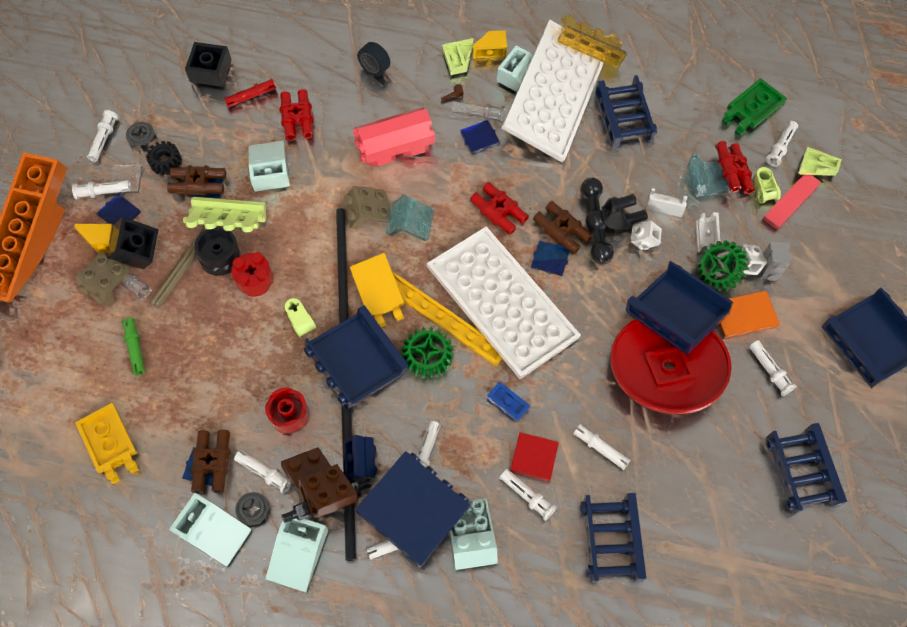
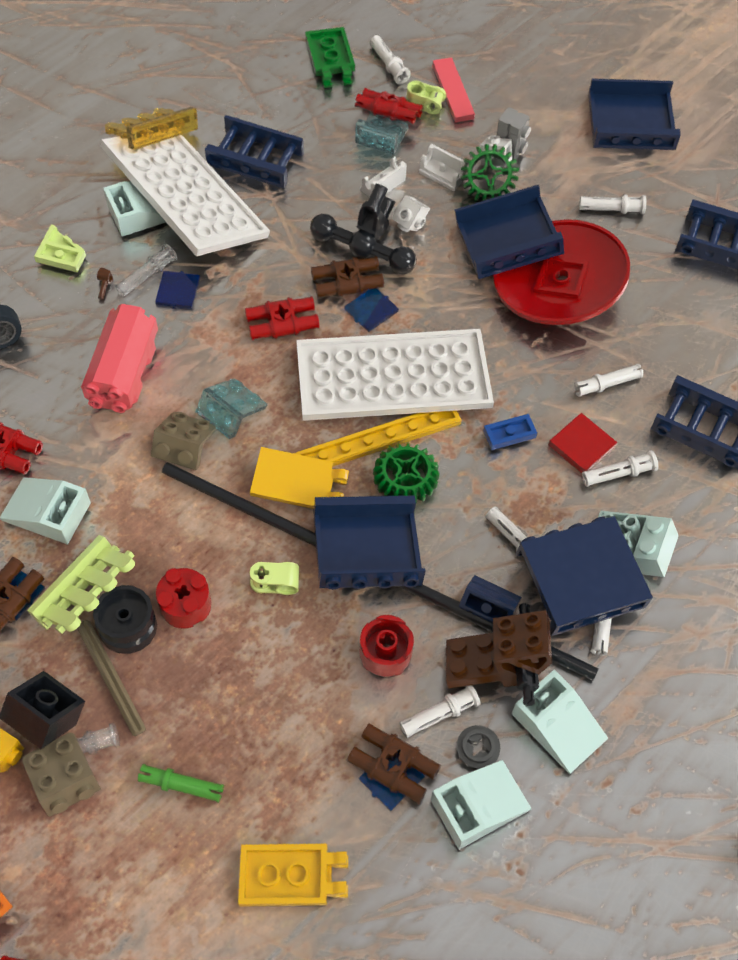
camera: 60 degrees left, 5 degrees down
yellow slope [473,30,507,59] -> none
orange tile [719,291,780,339] -> none
yellowish green wing [798,147,842,176] -> none

